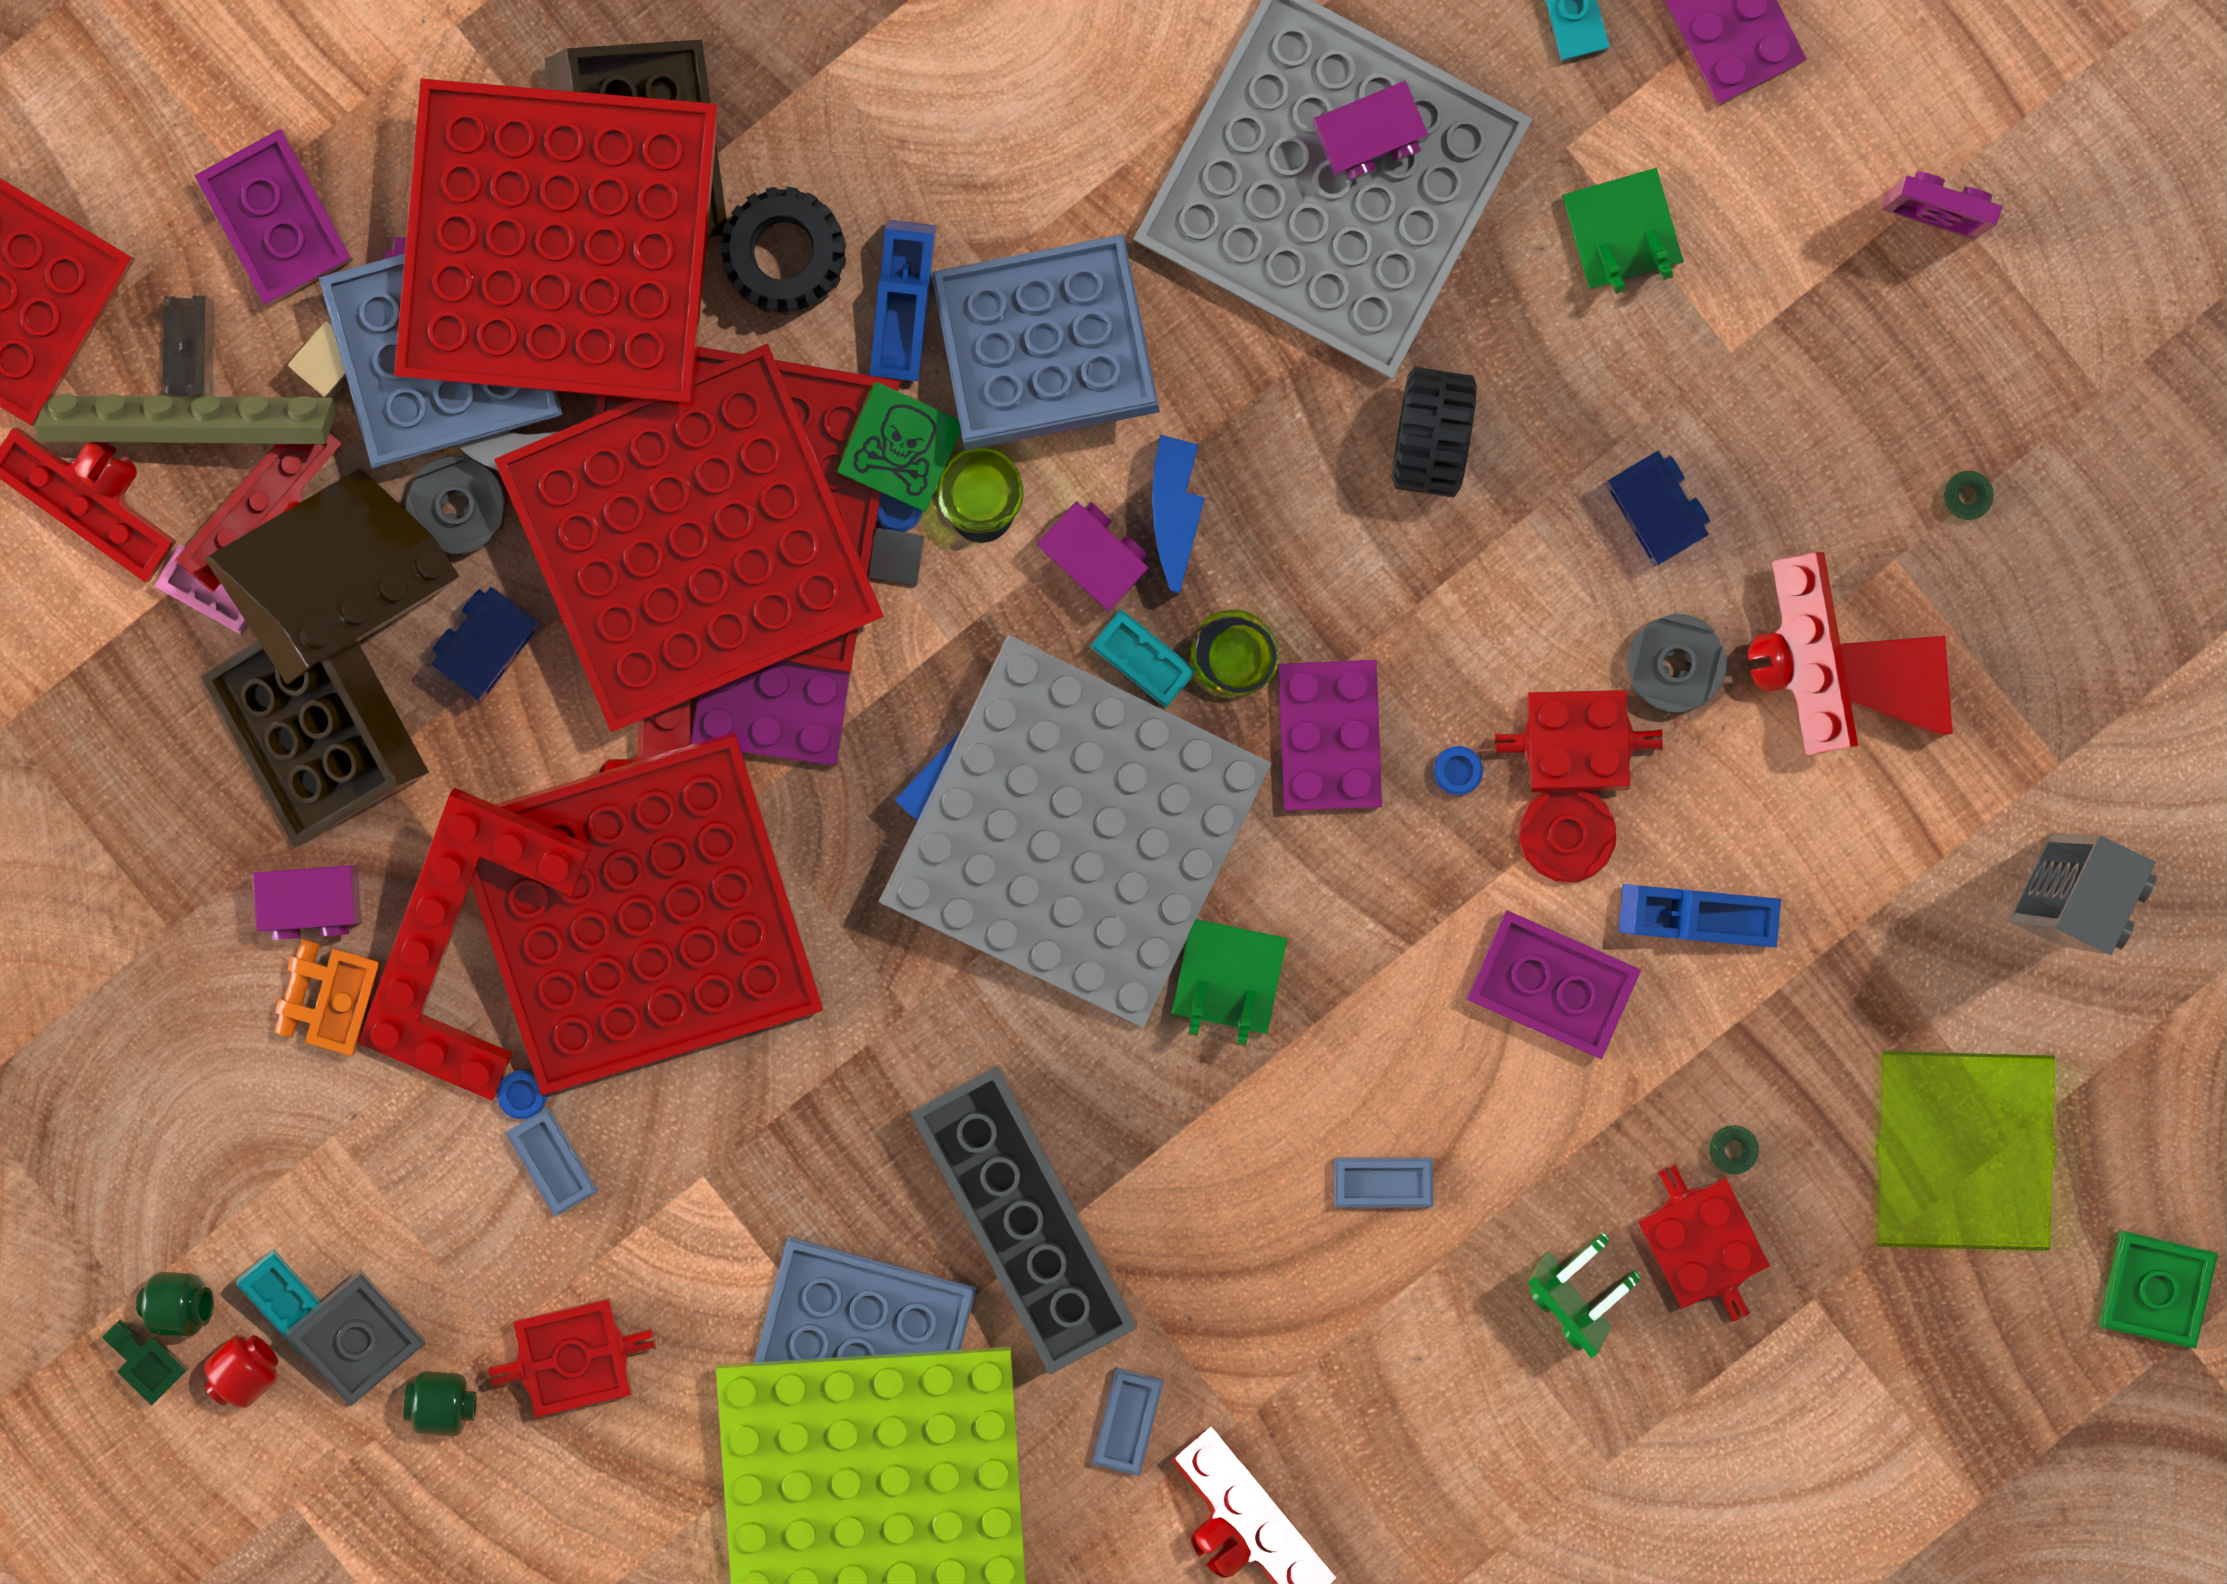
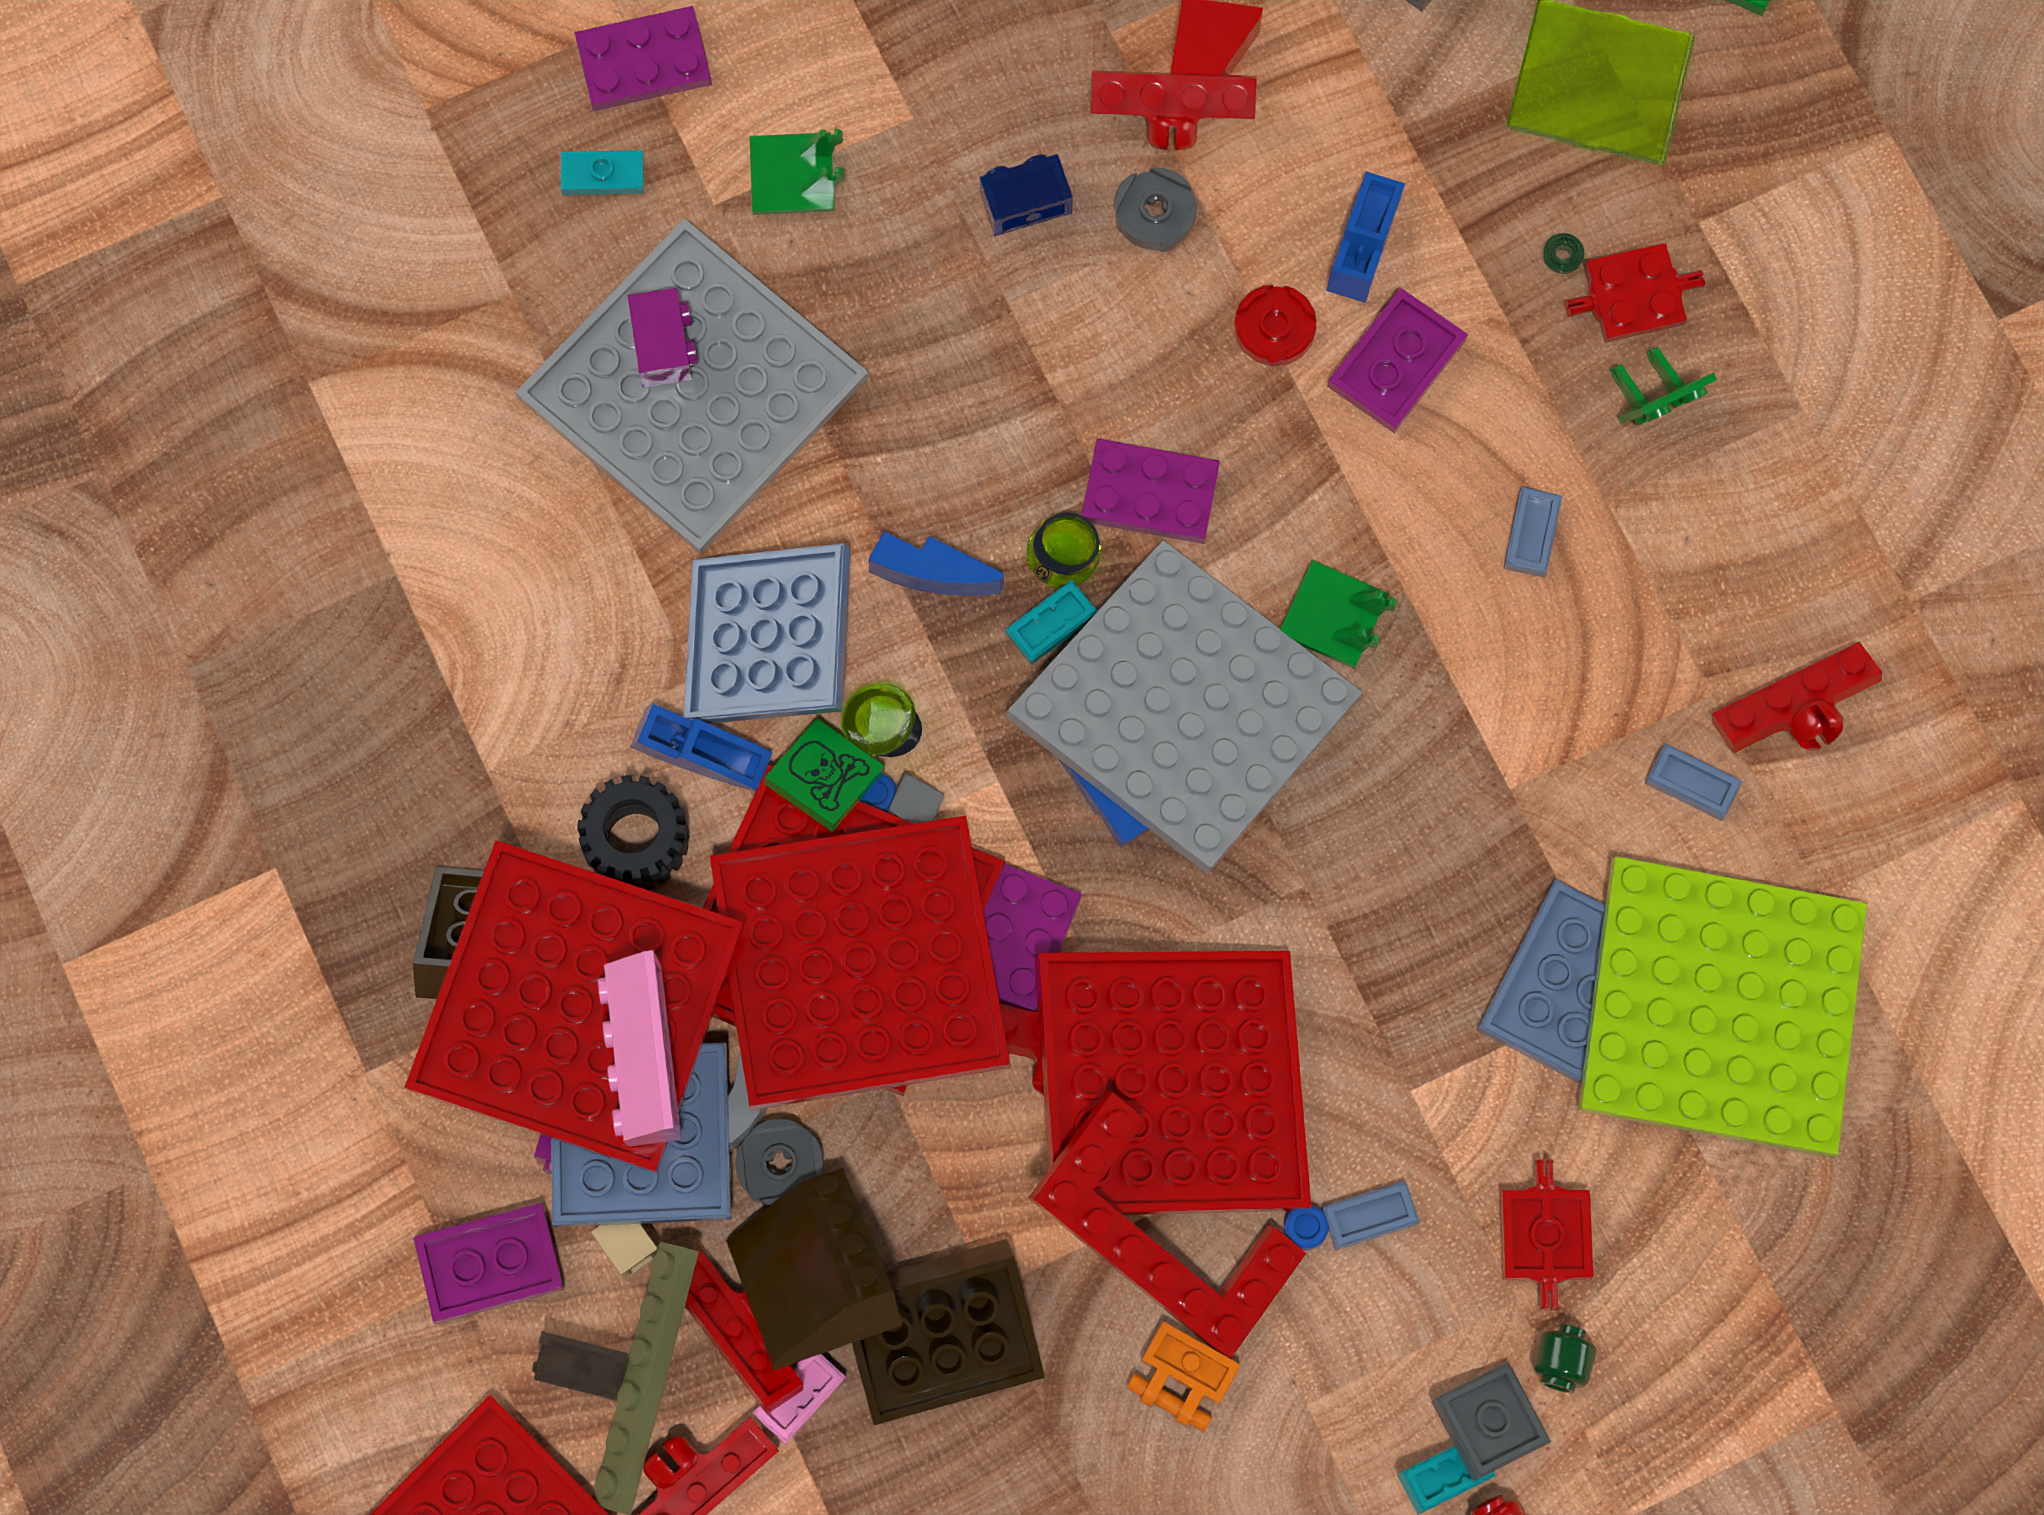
camera: 75 degrees left, 15 degrees down
magenta brick [252,865,362,940] -> none
clear blue brick [431,586,543,701] -> none
dark grey brick [910,1064,1137,1375] -> none
magenta brick [1036,501,1149,612] -> none
black tyre [1392,367,1477,498] -> none
blue tile [1433,746,1483,795] -> none
red plate [1494,690,1663,792] -> none
none -> bright pink slope [598,950,681,1147]

